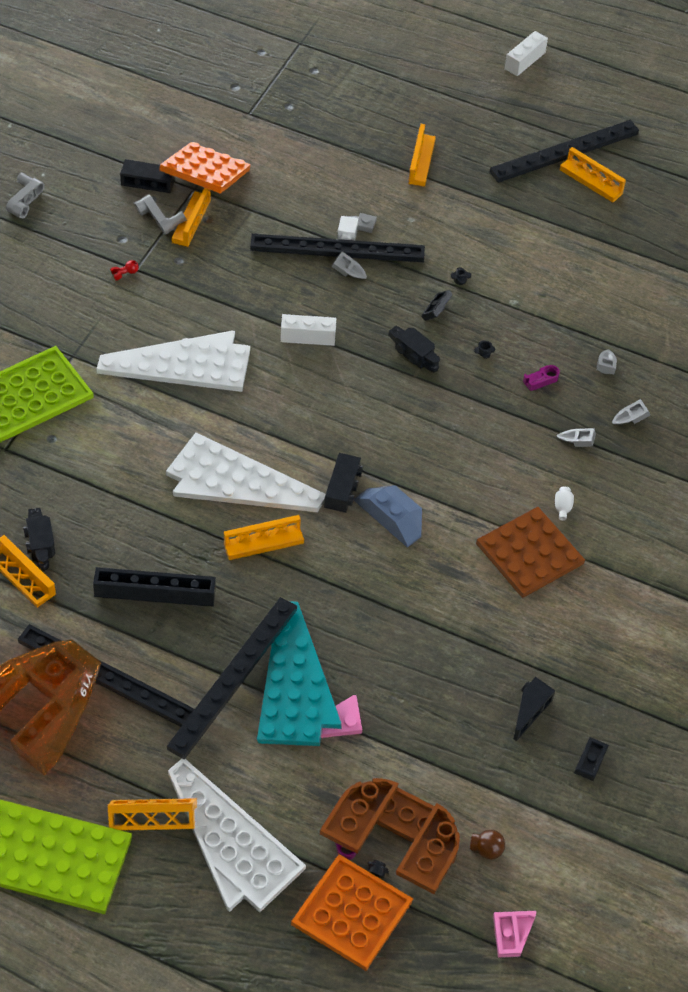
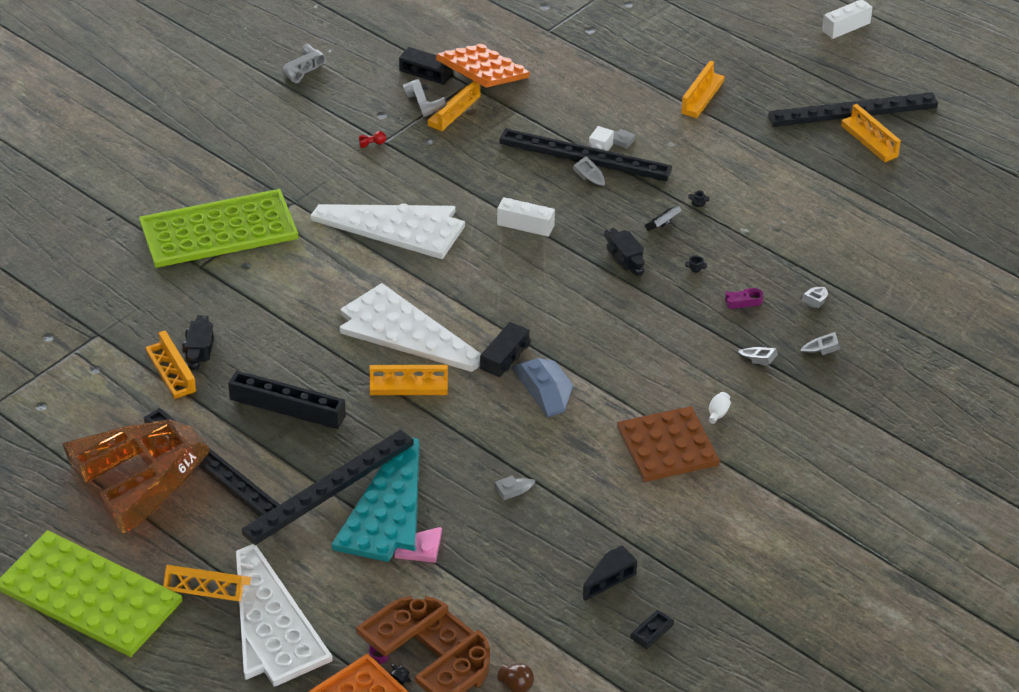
camera: 20 degrees right, 10 degrees down
none -> light grey plate [494,475,535,500]

